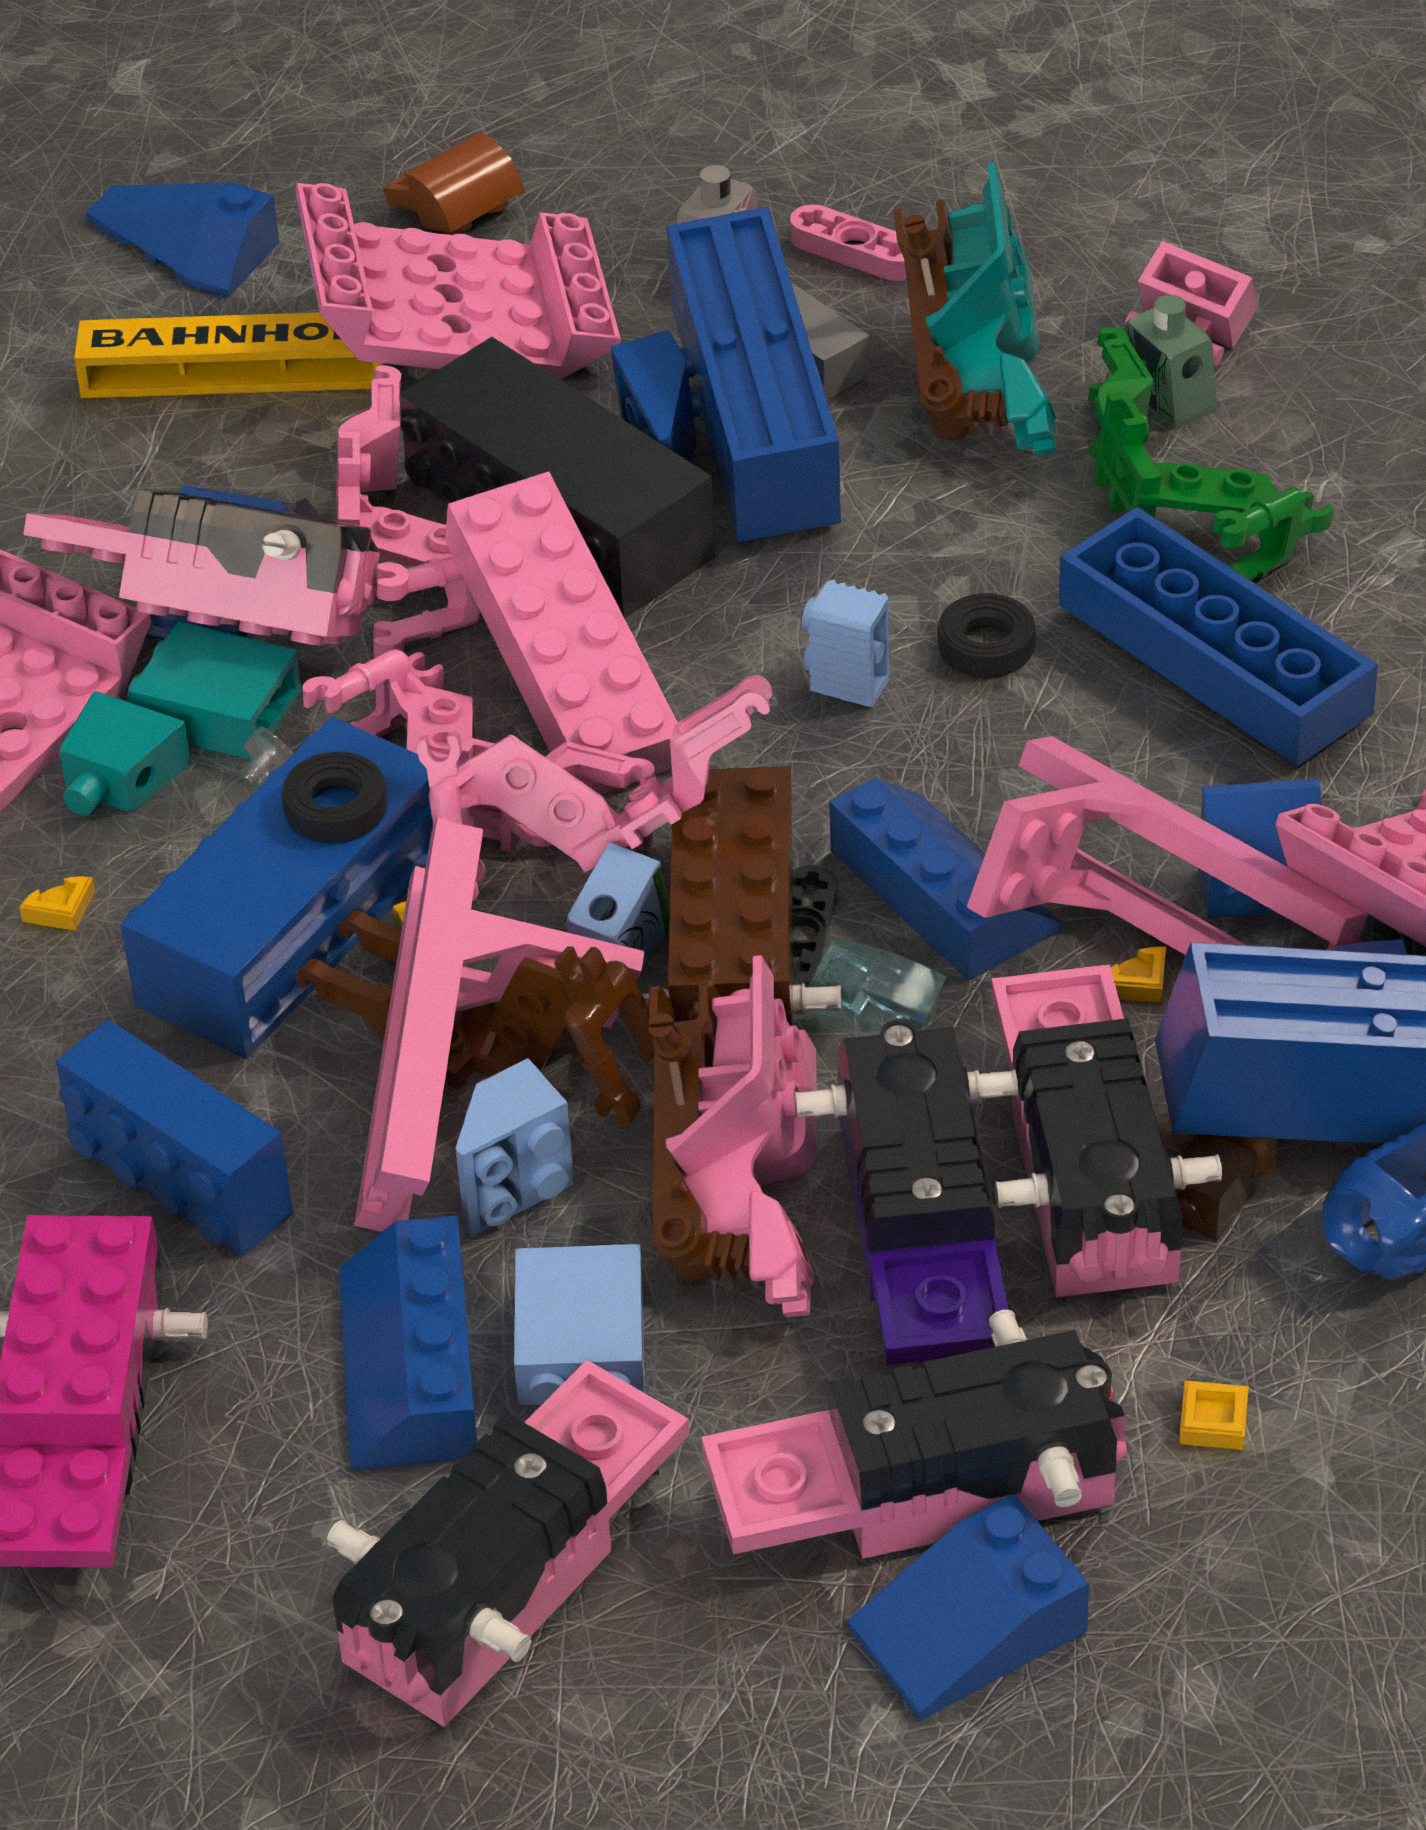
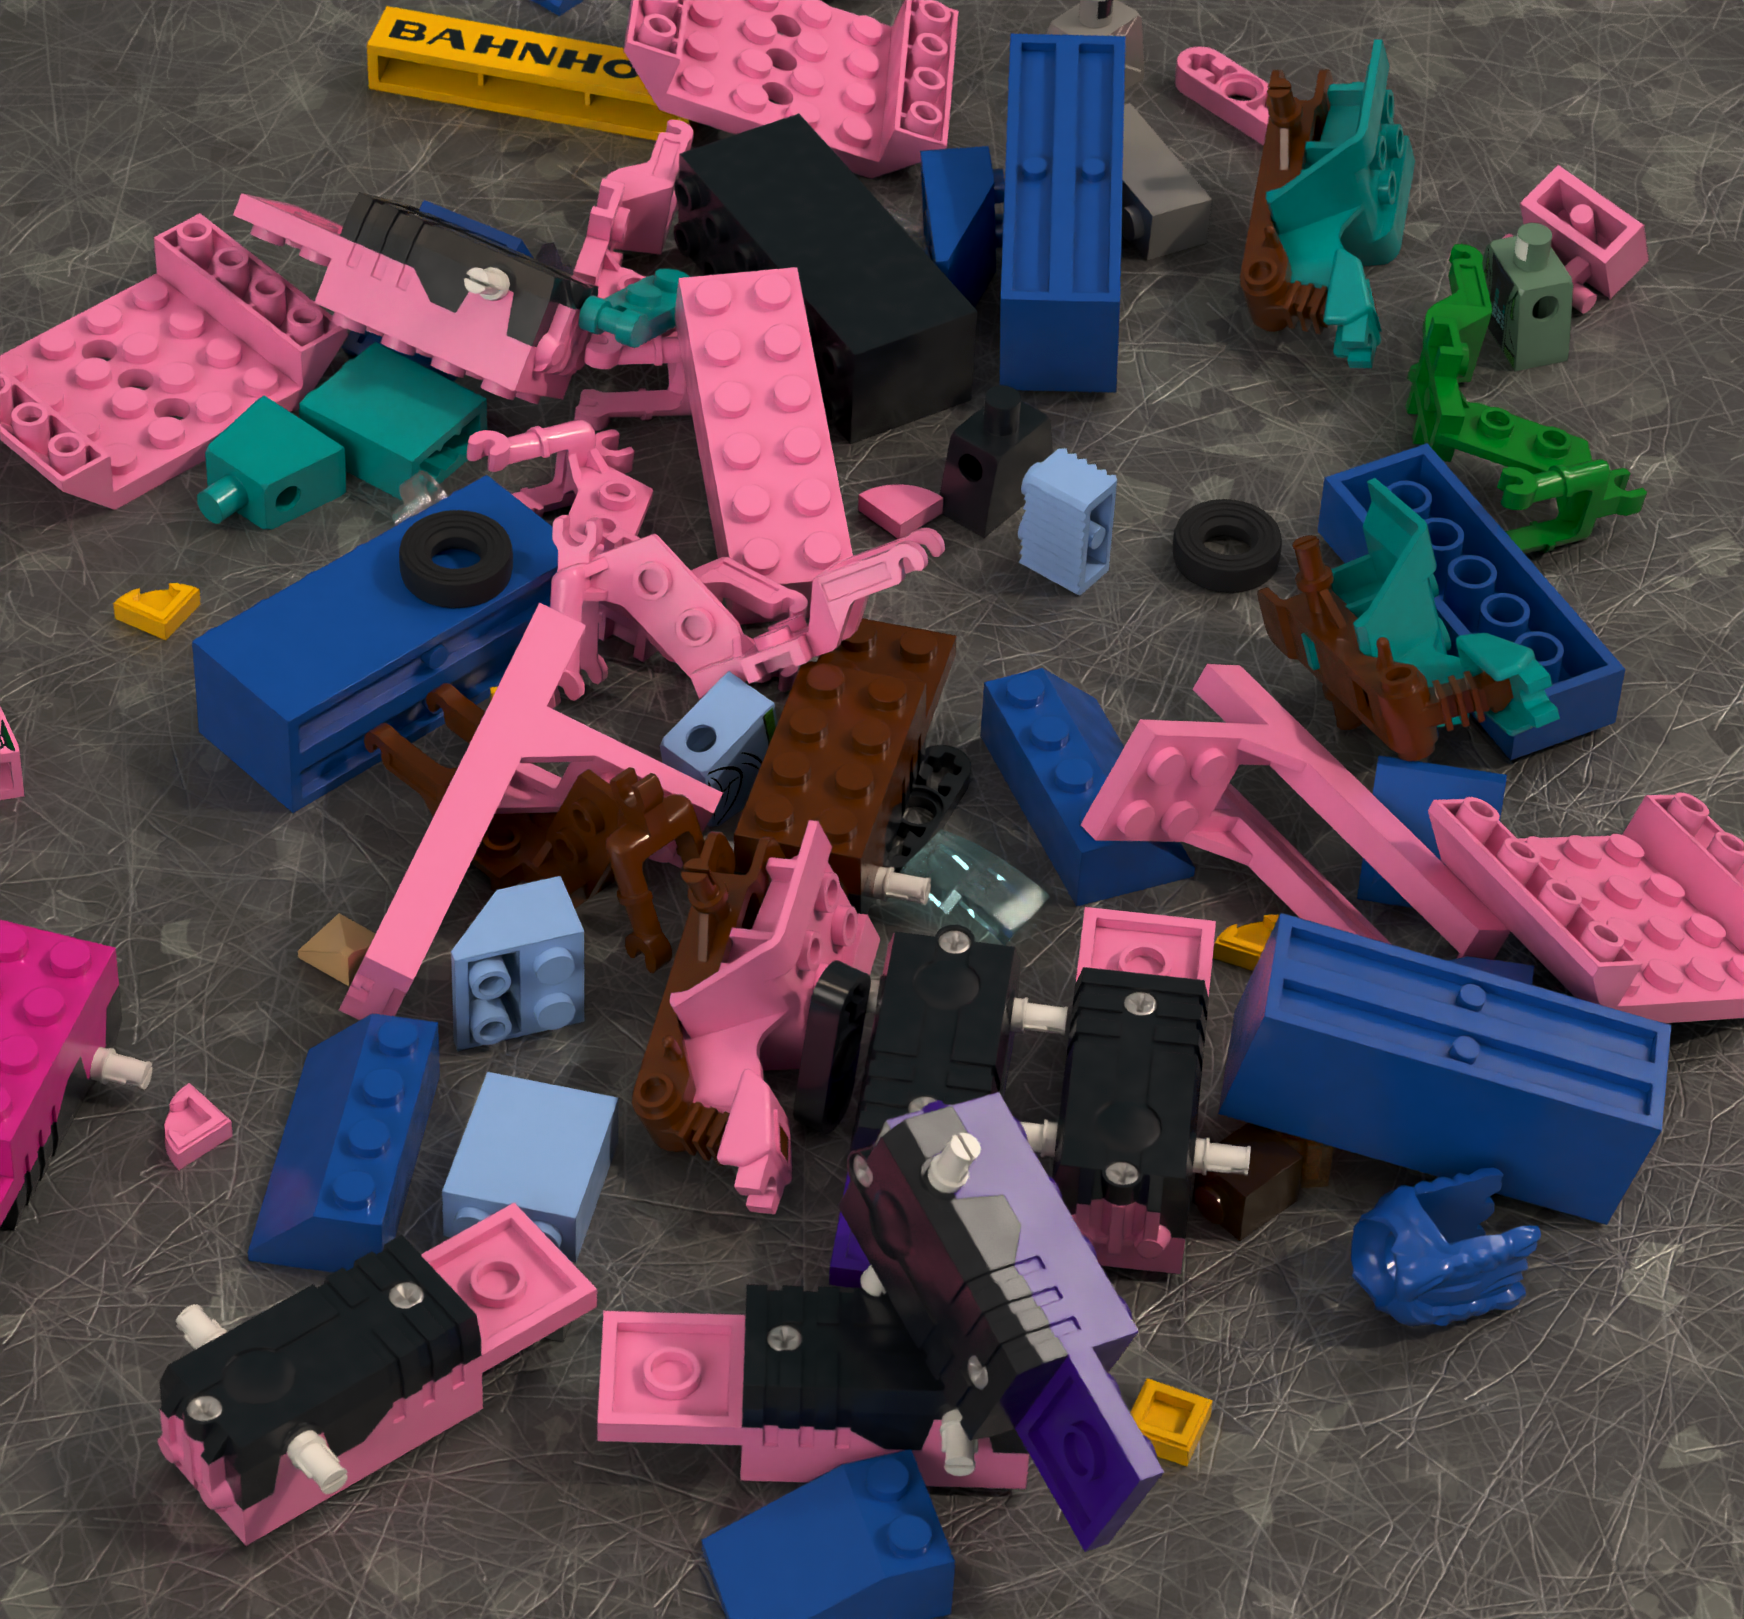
camera: 10 degrees right, 0 degrees up
blue brick [56,1019,293,1257] -> none
none -> bright pink tile [164,1083,232,1170]
none -> tan slope [298,913,376,986]
none -> teal plate [578,269,689,348]
none -> black beam [793,960,871,1134]
none -> piece [837,1092,1164,1552]
none -> bright pink tile [858,484,943,539]
none -> black torso [939,385,1053,538]
none -> piece [1257,478,1560,761]

